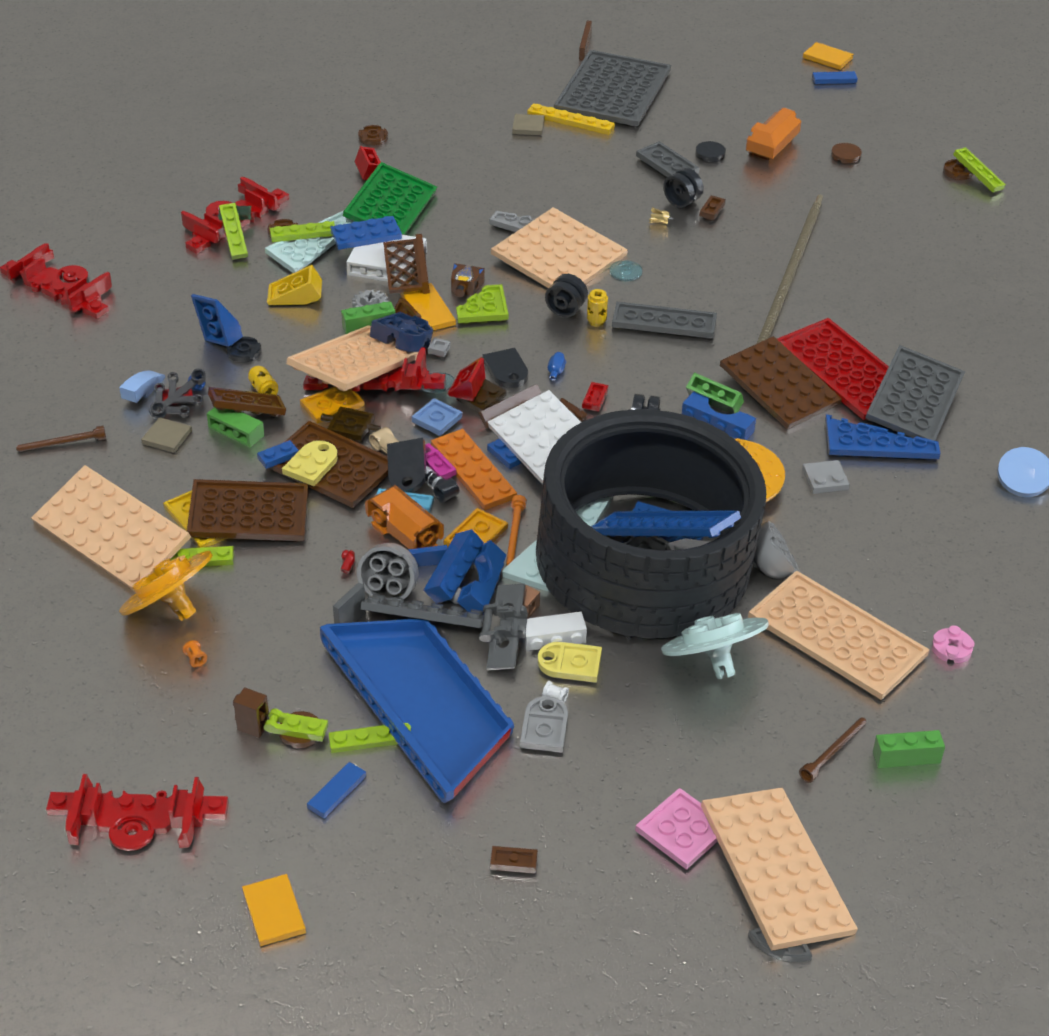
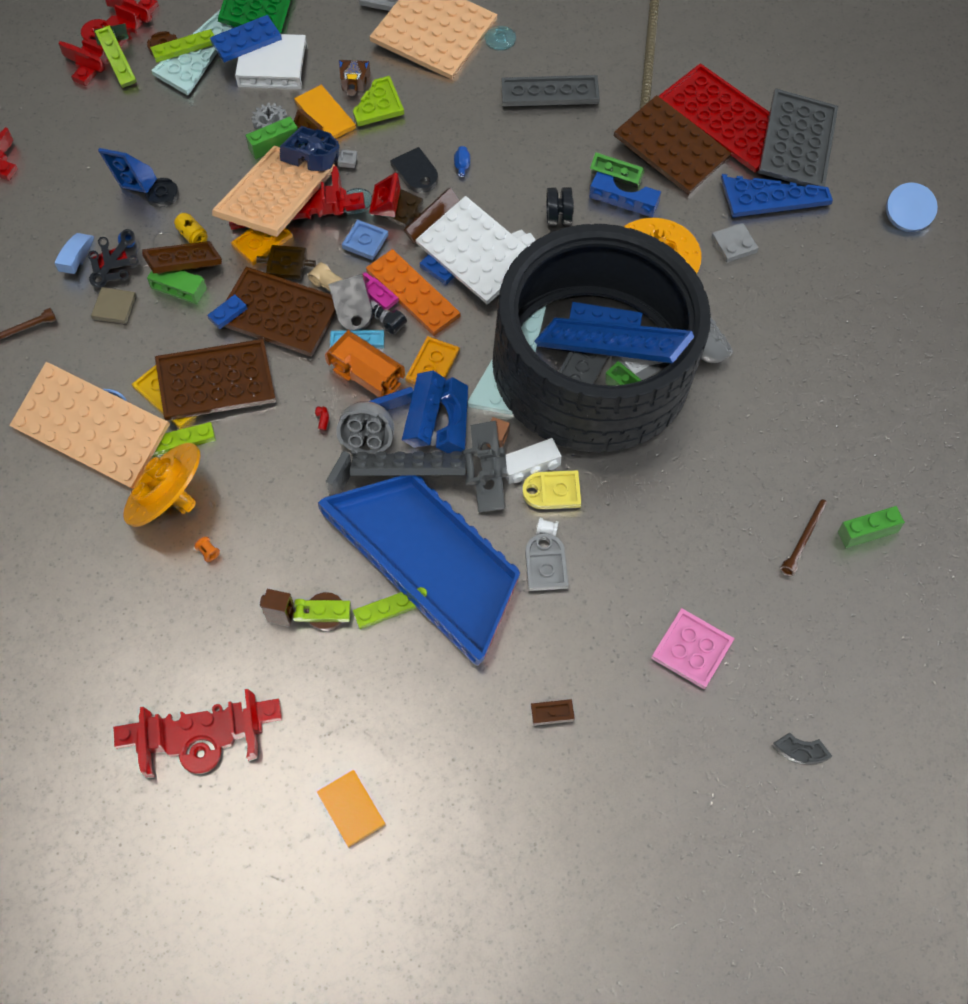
camera: 10 degrees left, 20 degrees up
yellow slope [267,265,322,305] -> none
light yellow plate [282,441,338,486] -> none
blue tile [307,762,366,819] -> none
reddish brown fence [383,234,430,294] -> none
orange piece [506,495,527,566] -> none
black wheel [545,273,588,318] -> none
reddish brown axle [560,398,587,422] -> none
red plate [582,382,609,412] -> none
yellow piece [587,289,608,326] -> none
light aqua piece [661,613,769,679] -> none
light nougat plate [701,787,858,951] -> none
light nougat plate [748,571,930,700] -> none
bright pink plate [932,626,975,663] -> none

